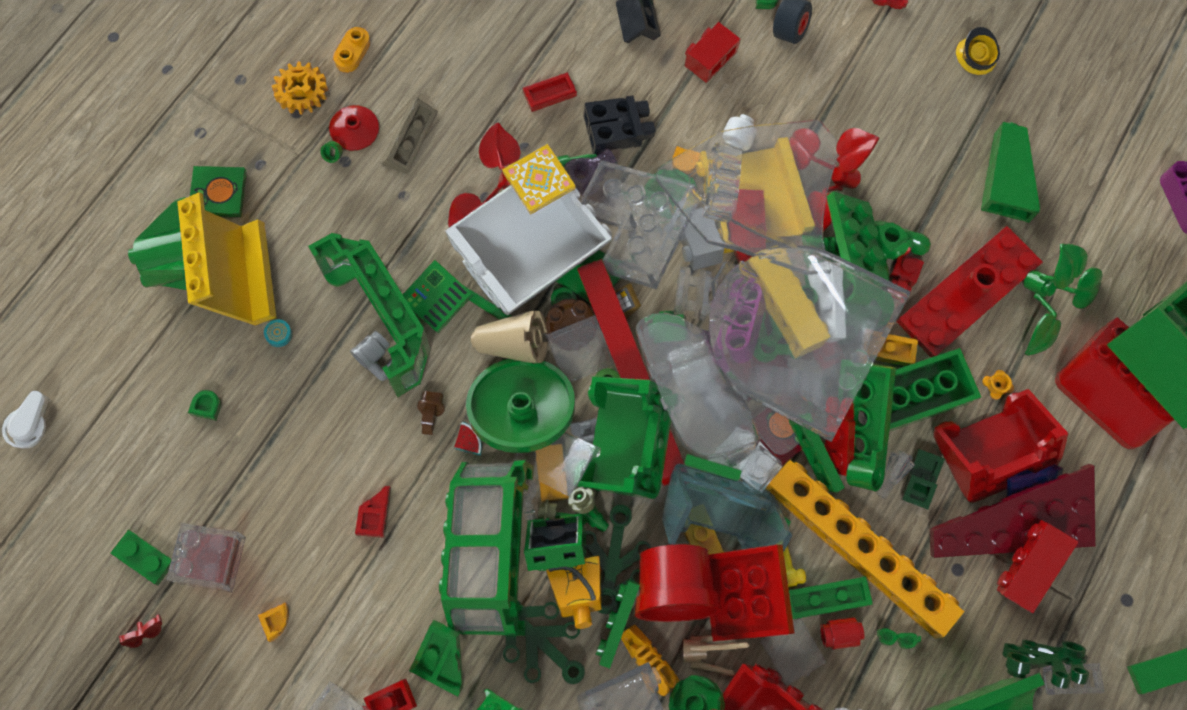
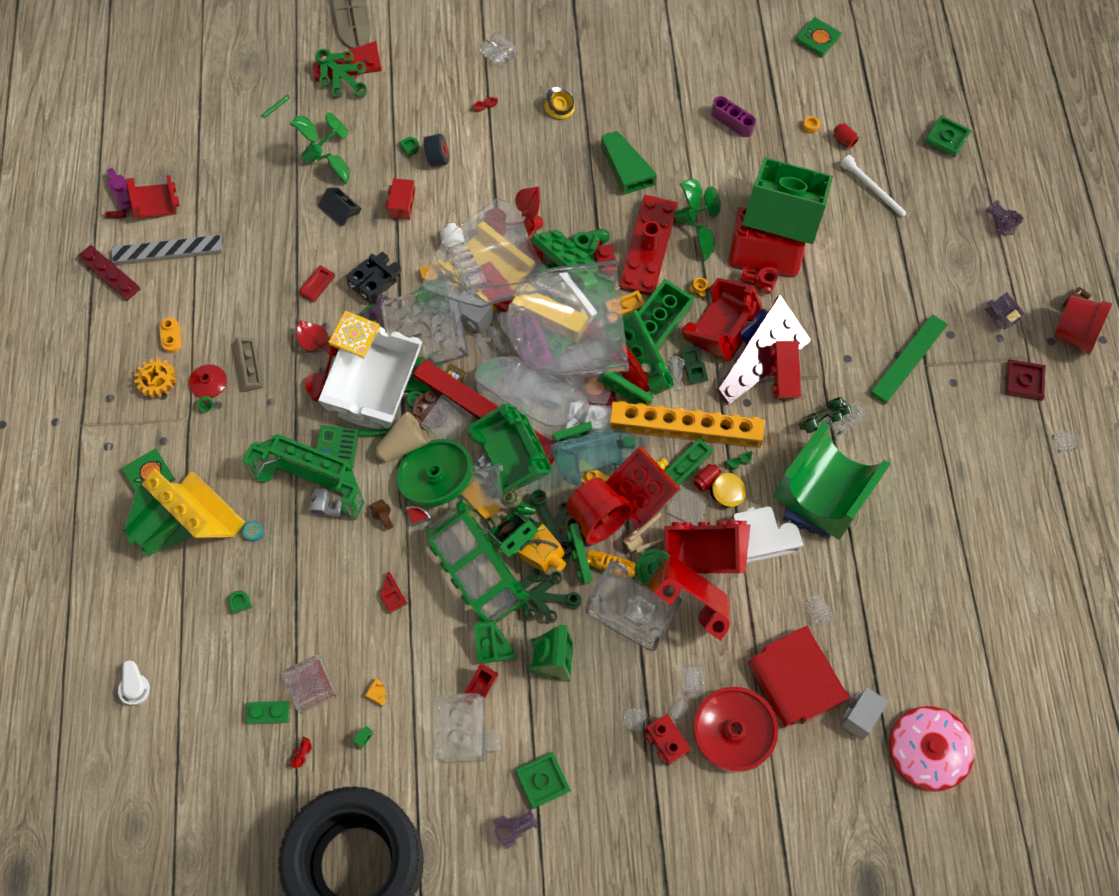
camera: 30 degrees left, 5 degrees down
none -> green tile [353,726,373,750]
none -> yellow piece [709,473,746,507]
none -> red connector [740,266,778,294]

